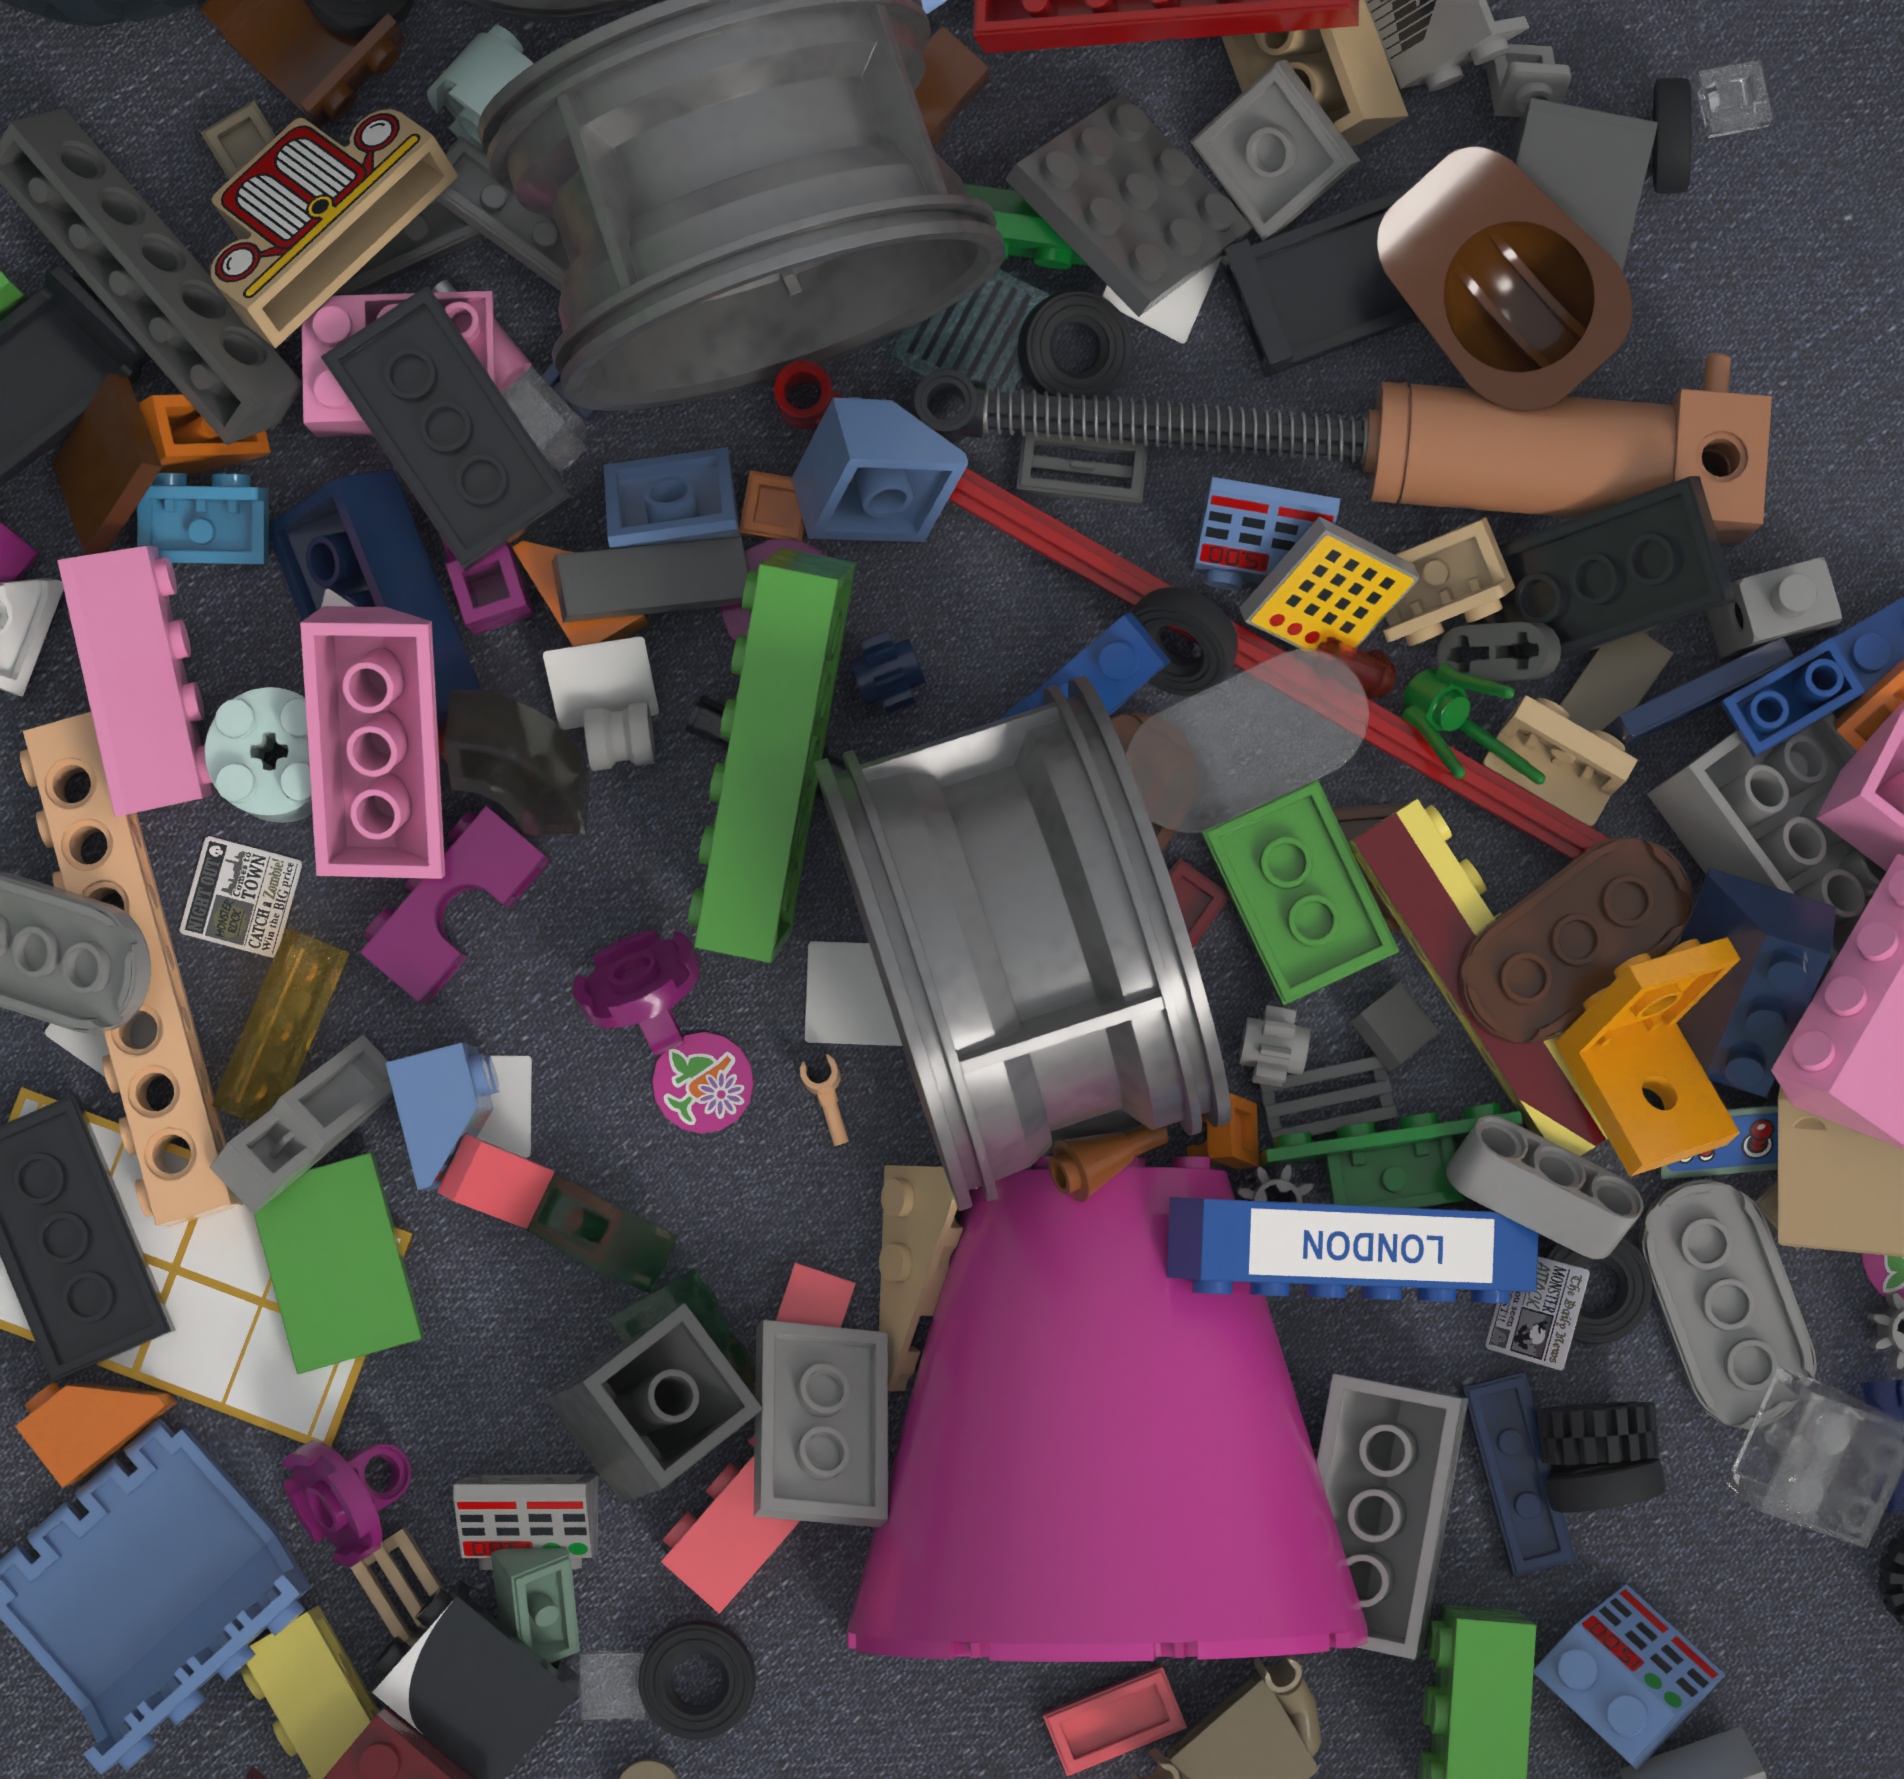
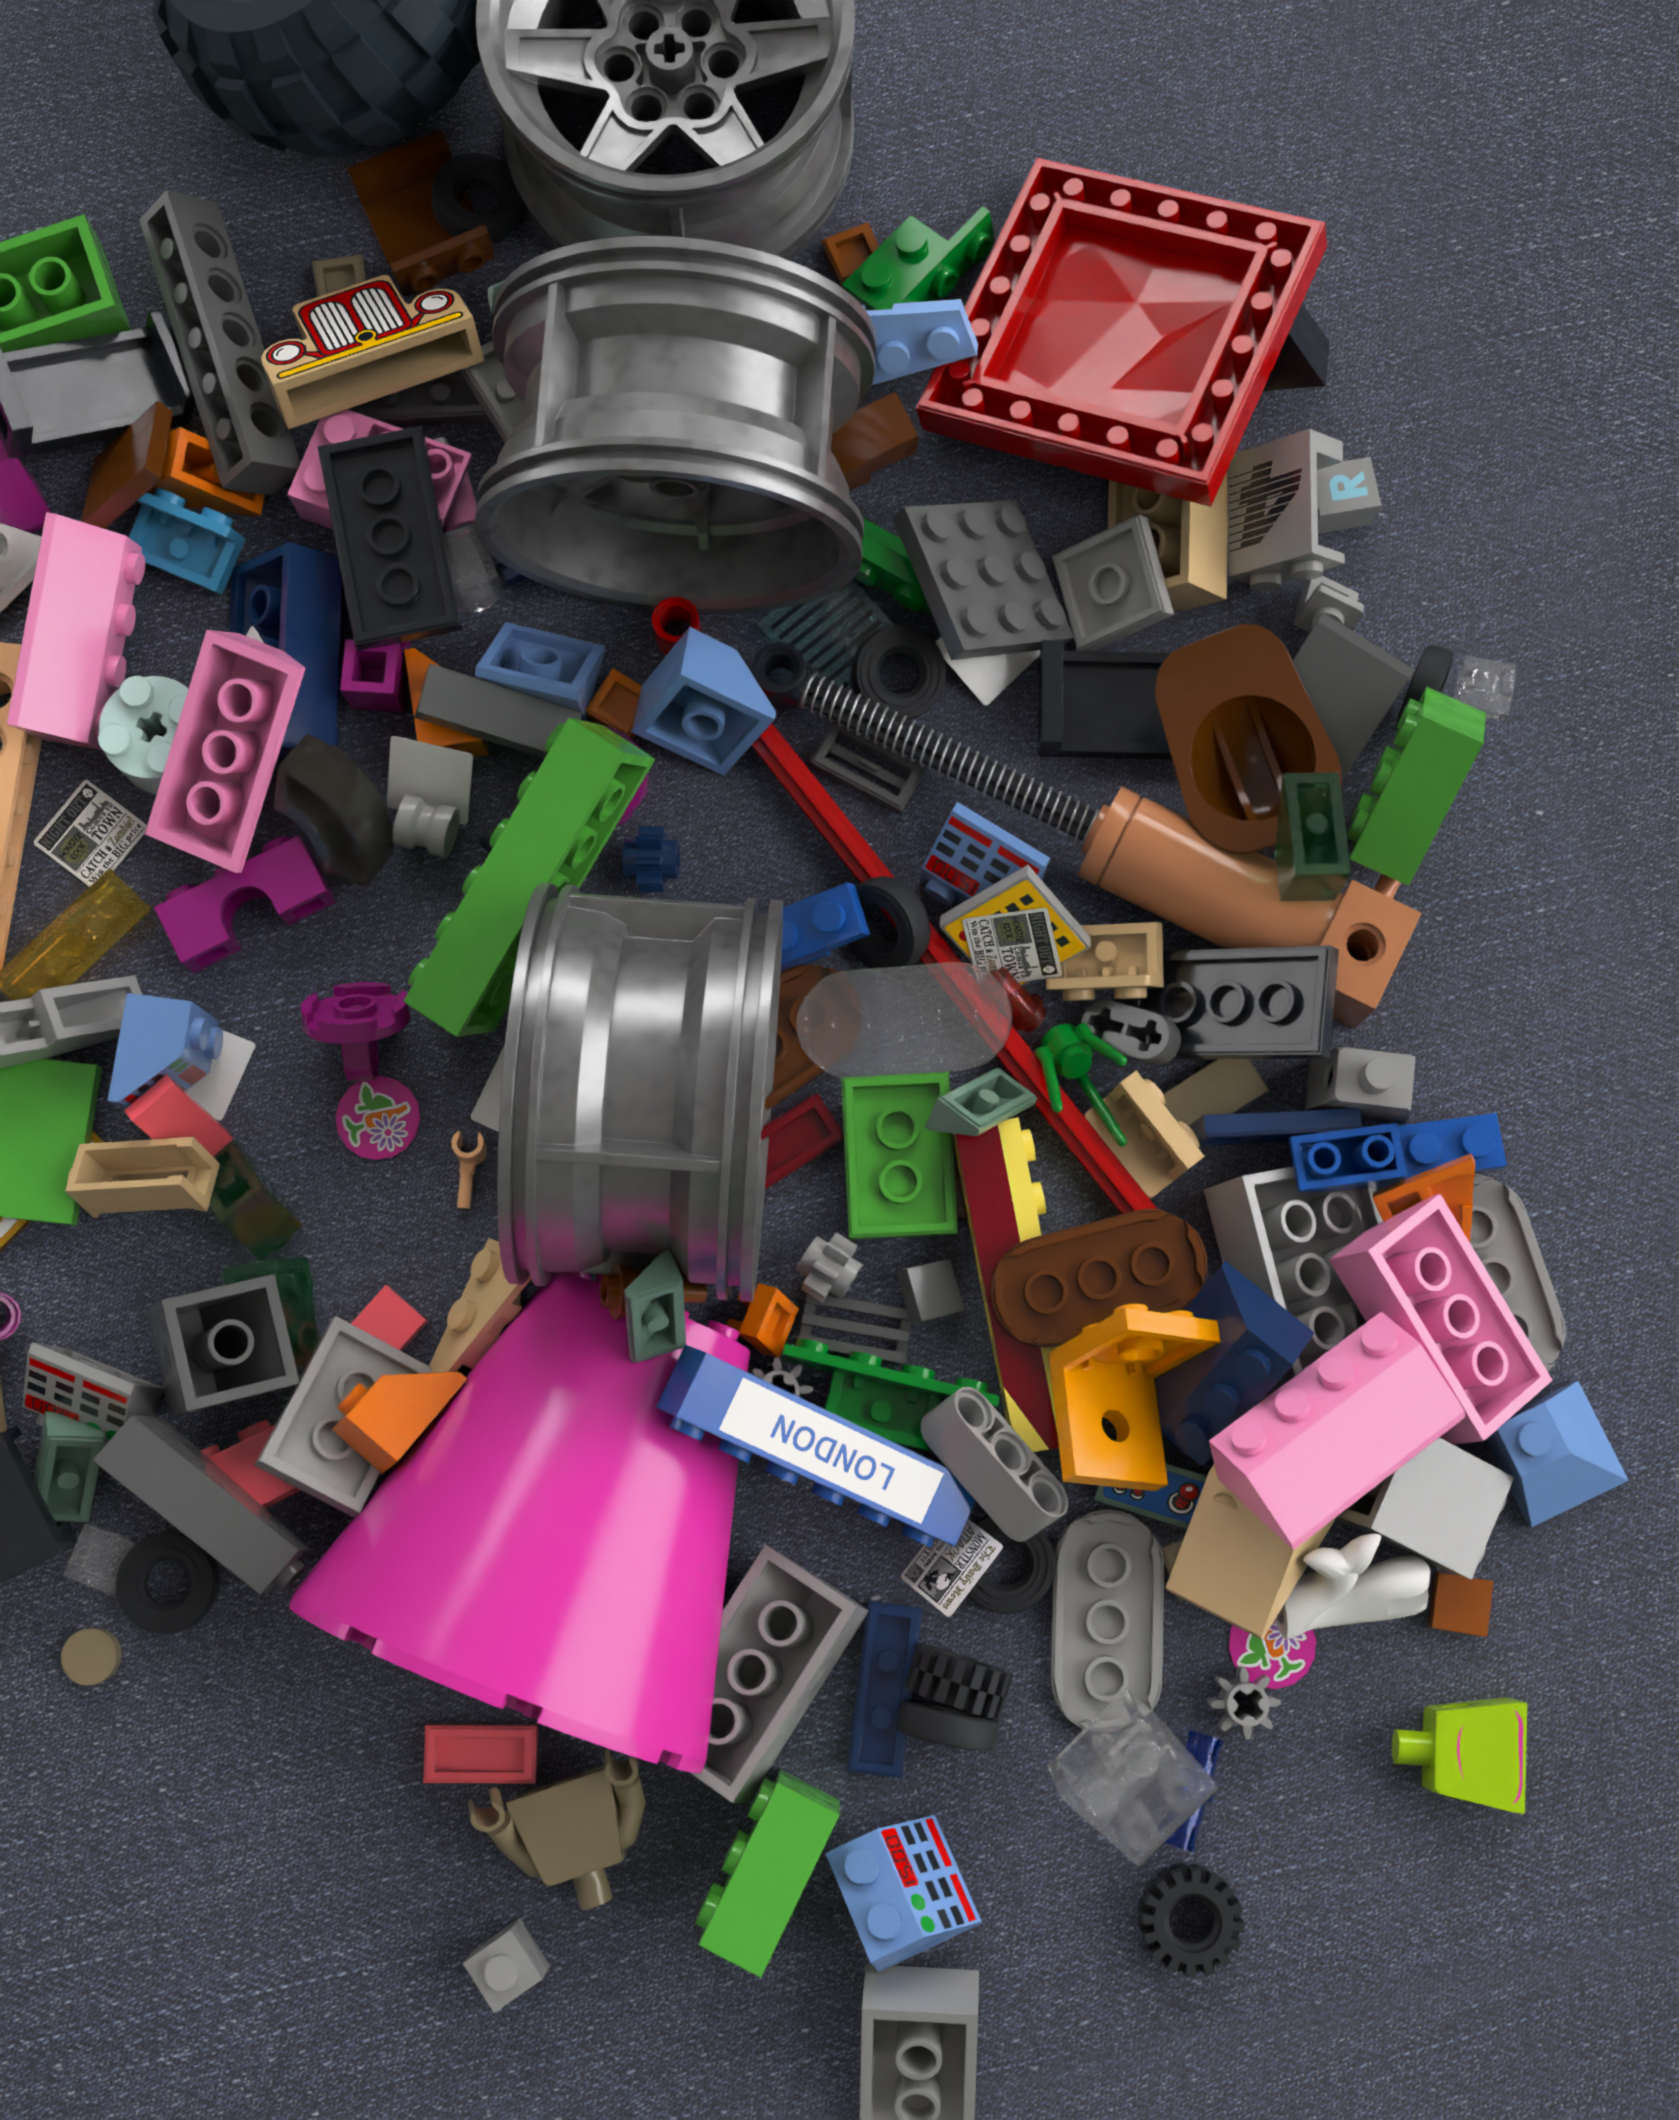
camera: 20 degrees right, 5 degrees down
none -> tan window [65,1137,220,1218]
none -> dark grey slope [93,1415,310,1595]
none -> orange slope [331,1372,467,1474]
none -> sand green slope [624,1250,686,1363]
none -> sand green slope [925,1068,1038,1136]
none -> sticker [962,908,1062,987]
none -> clear green slope [1275,772,1351,901]
none -> bright green brick [1345,687,1486,886]

